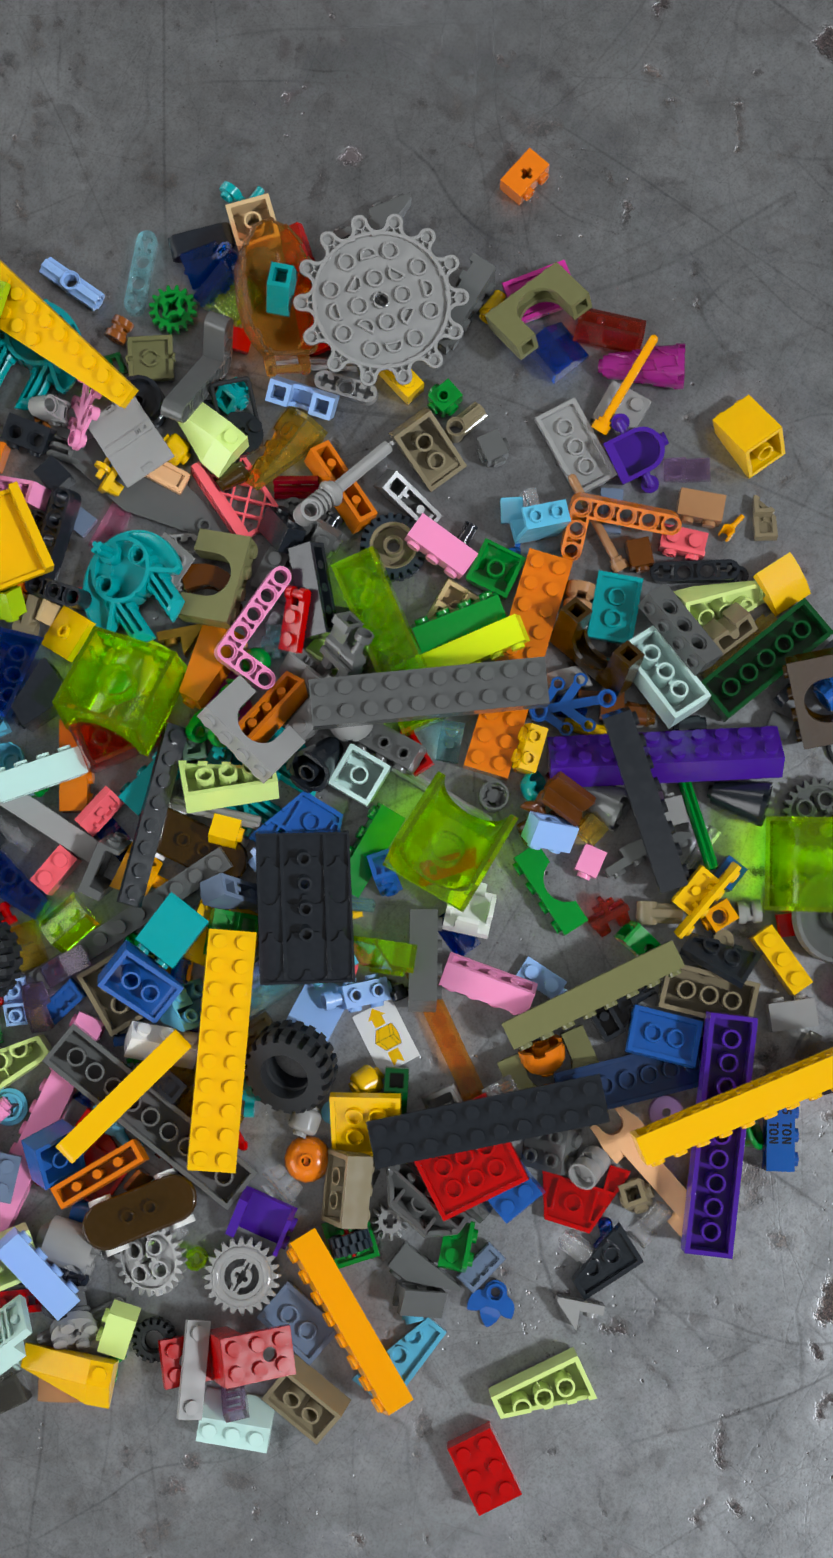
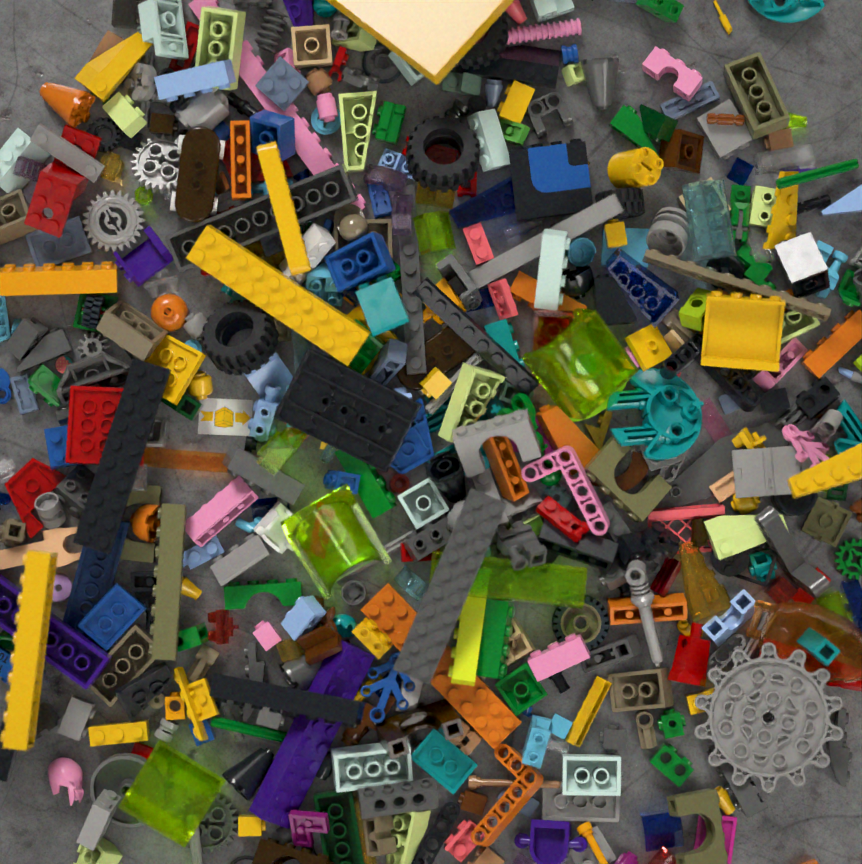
camera: 120 degrees right, 5 degrees up
none -> orange cone [40,82,95,128]
none -> coral tile [54,355,74,374]
none -> clear yellow head [100,152,125,182]
none -> black plate [119,132,144,152]
none -> dark brown brick [149,112,179,137]
none -> yellow cone [181,576,202,600]
none -> light grey slope [210,533,272,586]
none -> black pin [226,92,260,118]
none -> medium azure arm [235,517,262,533]
none -> yellow brick [238,814,266,837]
none -> magenta plate [288,810,330,847]
none -> dark tan cap [334,204,368,242]
none -> clear red brick [389,474,410,494]
none -> black cylinder [560,265,594,299]
none -> light aqua slope [562,754,621,796]
none -> yellow piece [565,676,612,747]
none -> black plate [641,523,680,560]
none -> green brick [649,743,694,787]
none -> red piece [667,622,711,687]
none -> yellow arm [677,620,703,637]
none -> clear red piece [764,576,798,608]

